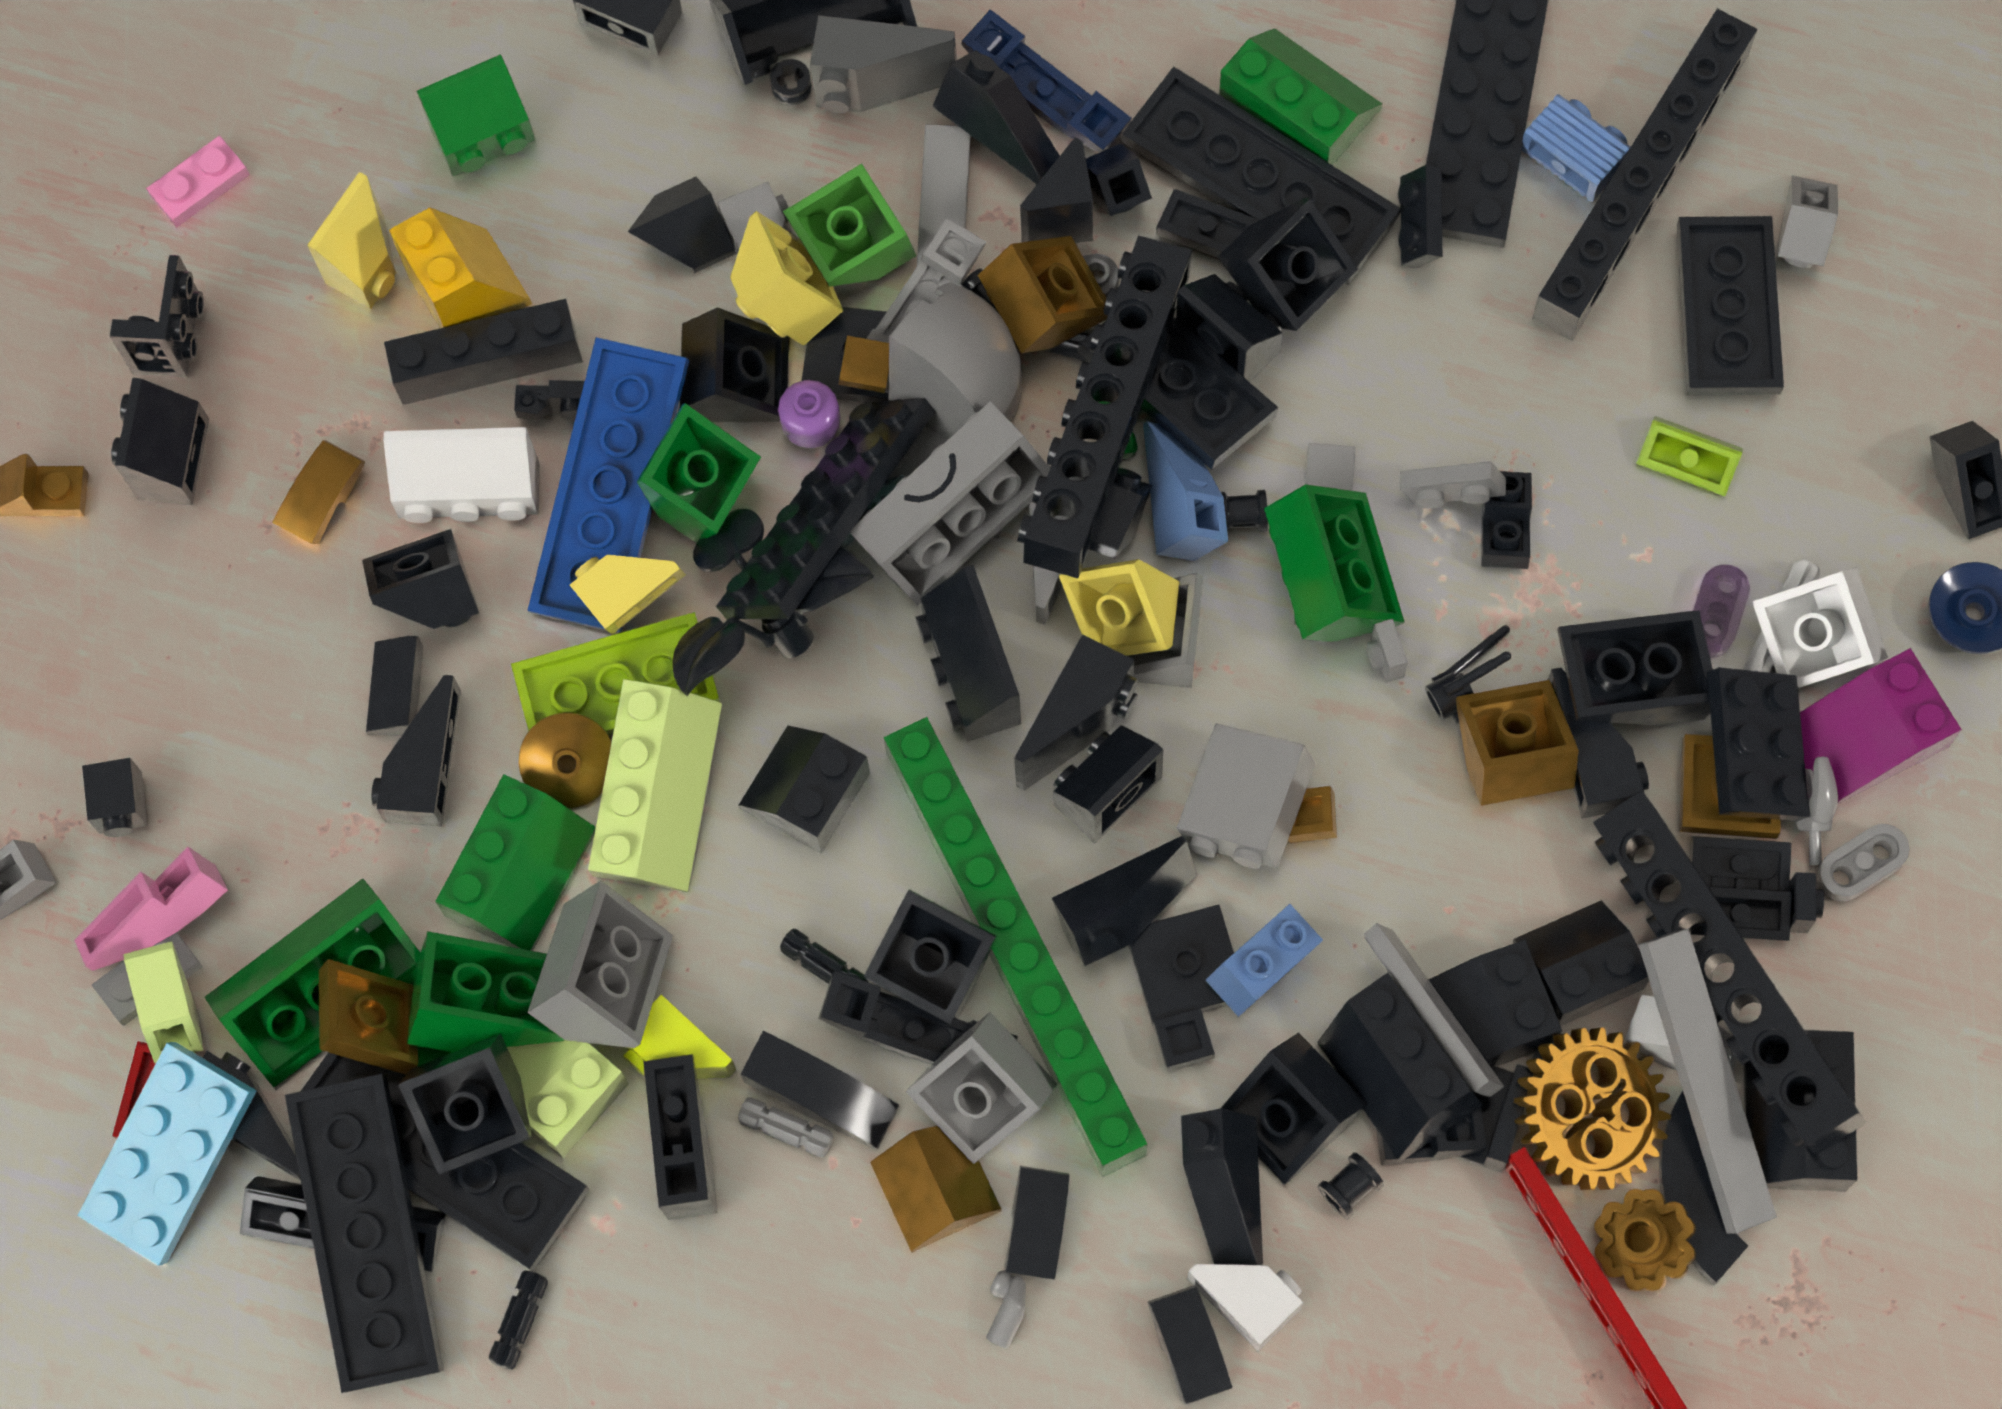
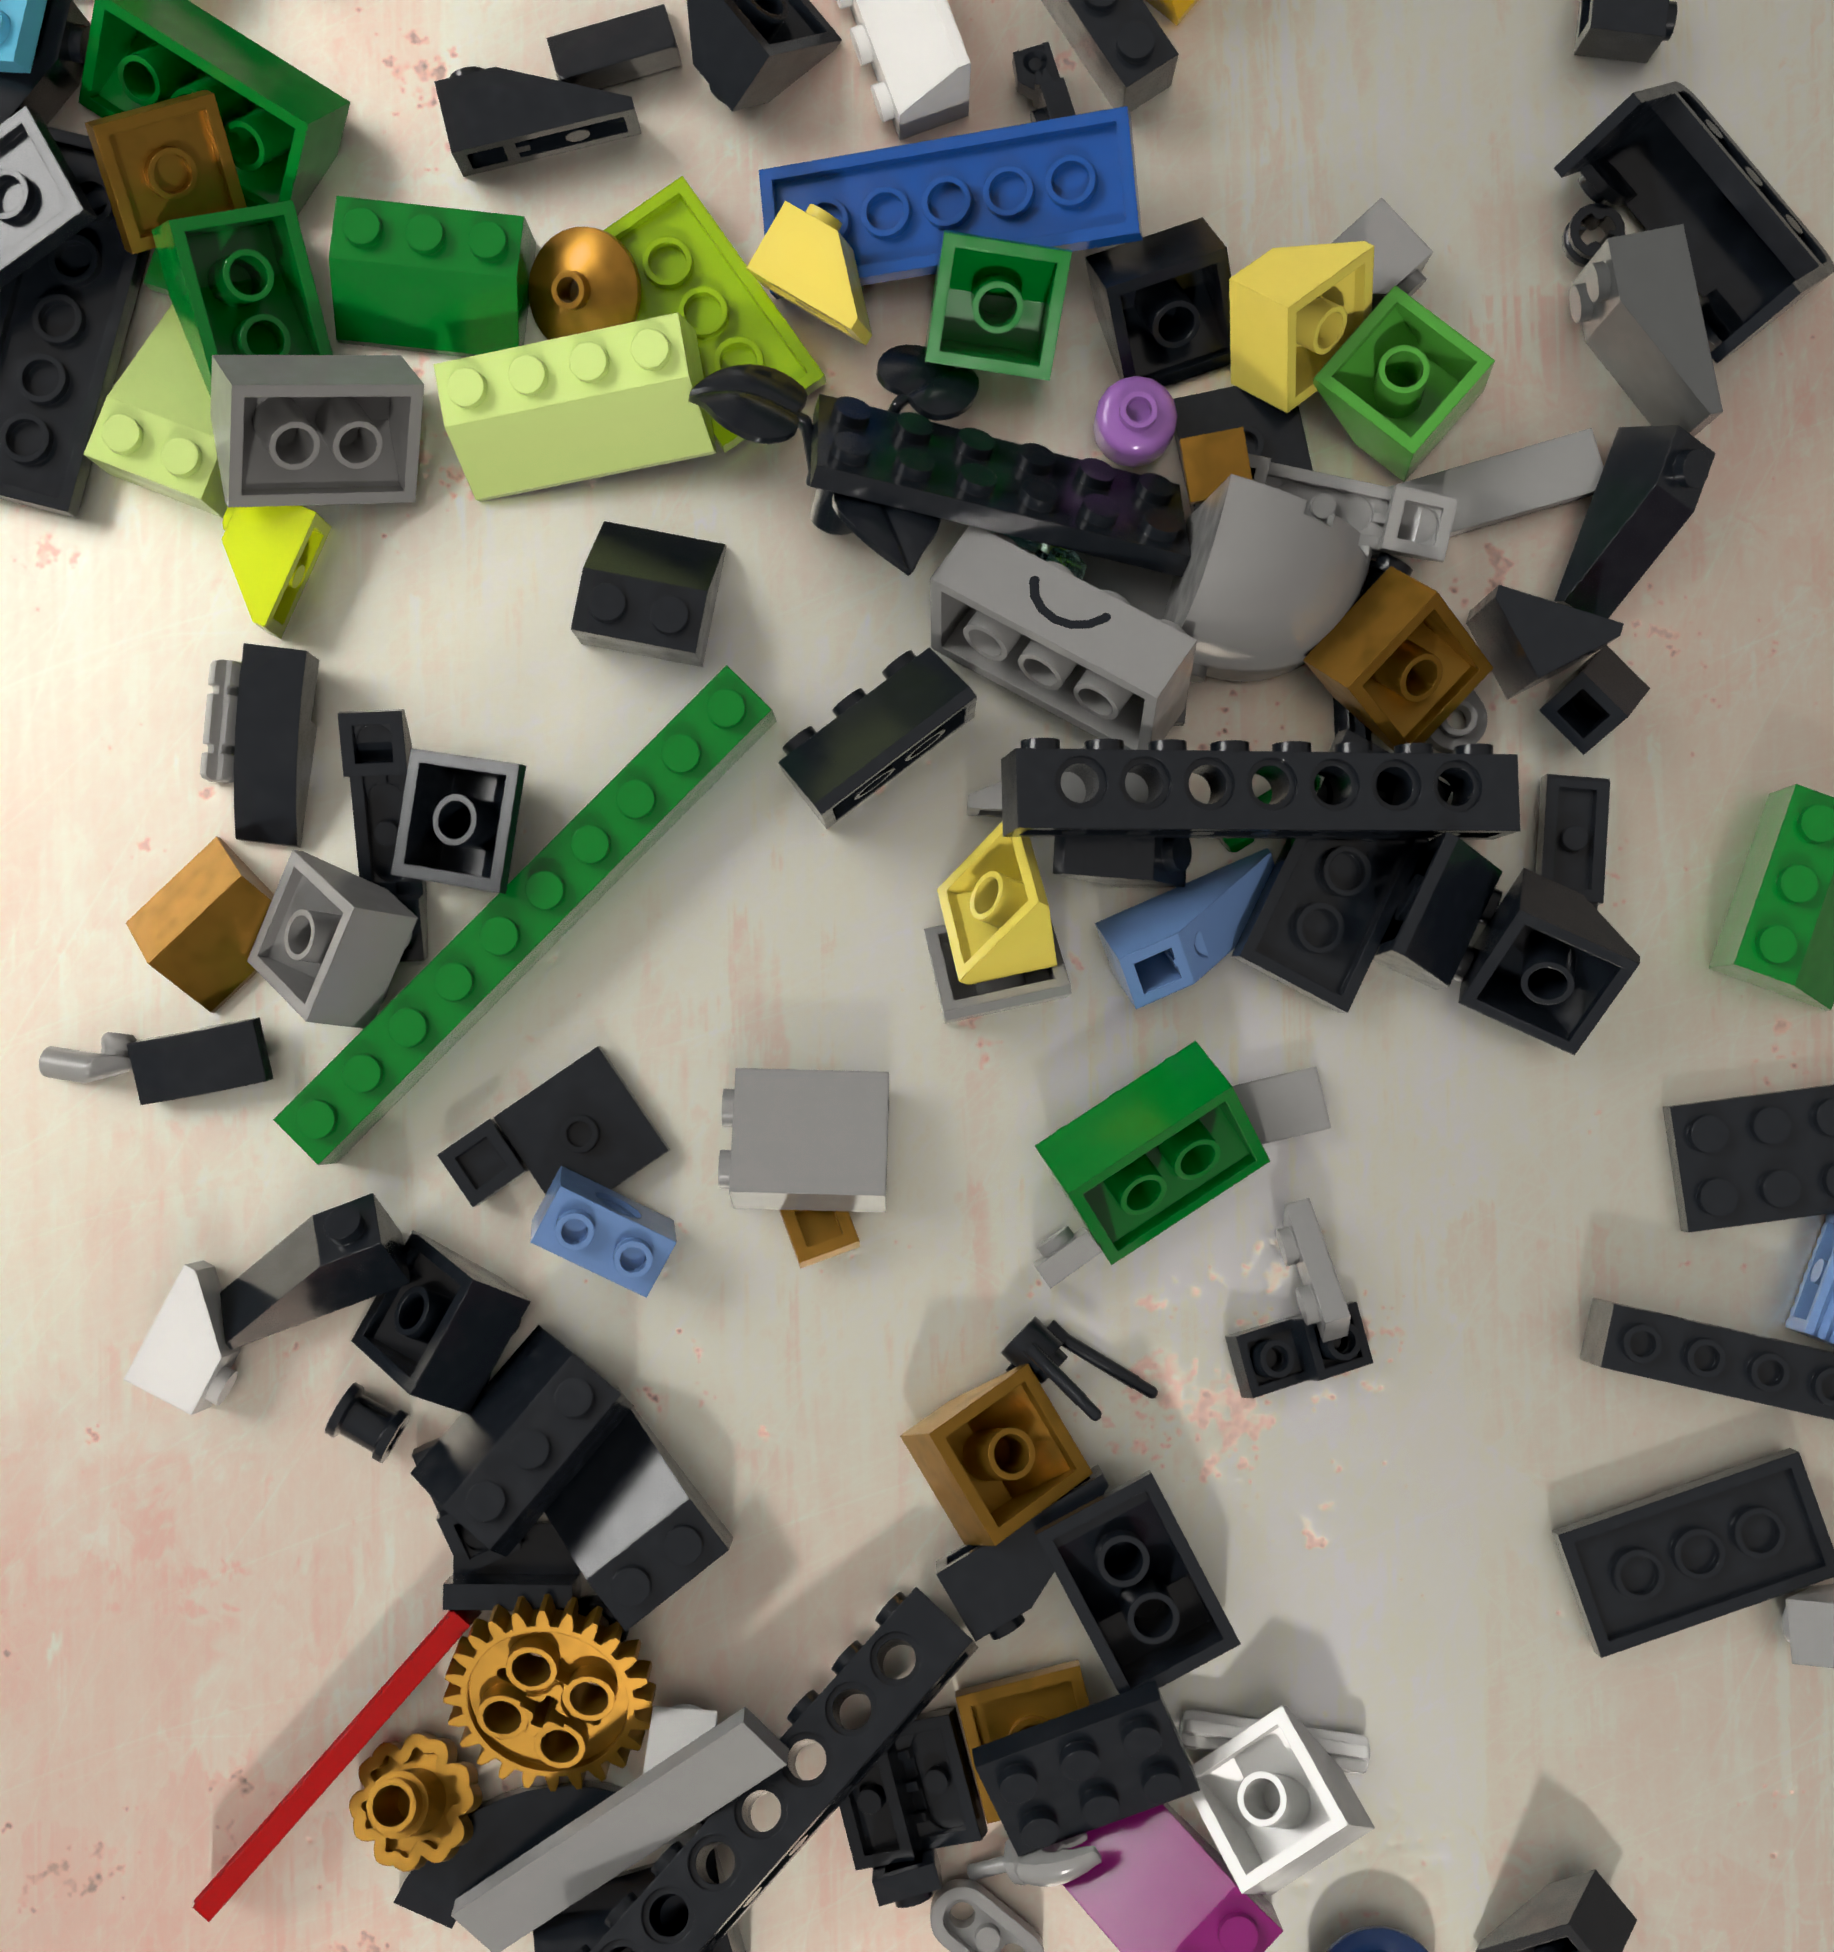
camera: 70 degrees right, 15 degrees up
black slope [398,1033,532,1175] -> none
black slope [628,176,736,273] -> none
black slope [643,1054,717,1220] -> none
black axle [780,929,868,984] -> none
dark blue slope [961,9,1132,152] -> none
black slope [1014,634,1138,790] -> none
black slope [1052,835,1197,966] -> none
black slope [1053,725,1164,843] -> none
black plate [1121,66,1401,285] -> none
black slope [1147,1285,1233,1405] -> none
black bush [1221,490,1268,533] -> none
light grey tile [1364,923,1504,1097] -> none
black plate [1398,165,1443,268] -> none
black slope [1513,900,1649,1026] -> none
lime slope [1636,416,1743,496] -> none
clear purple plate [1692,564,1750,658] -> none

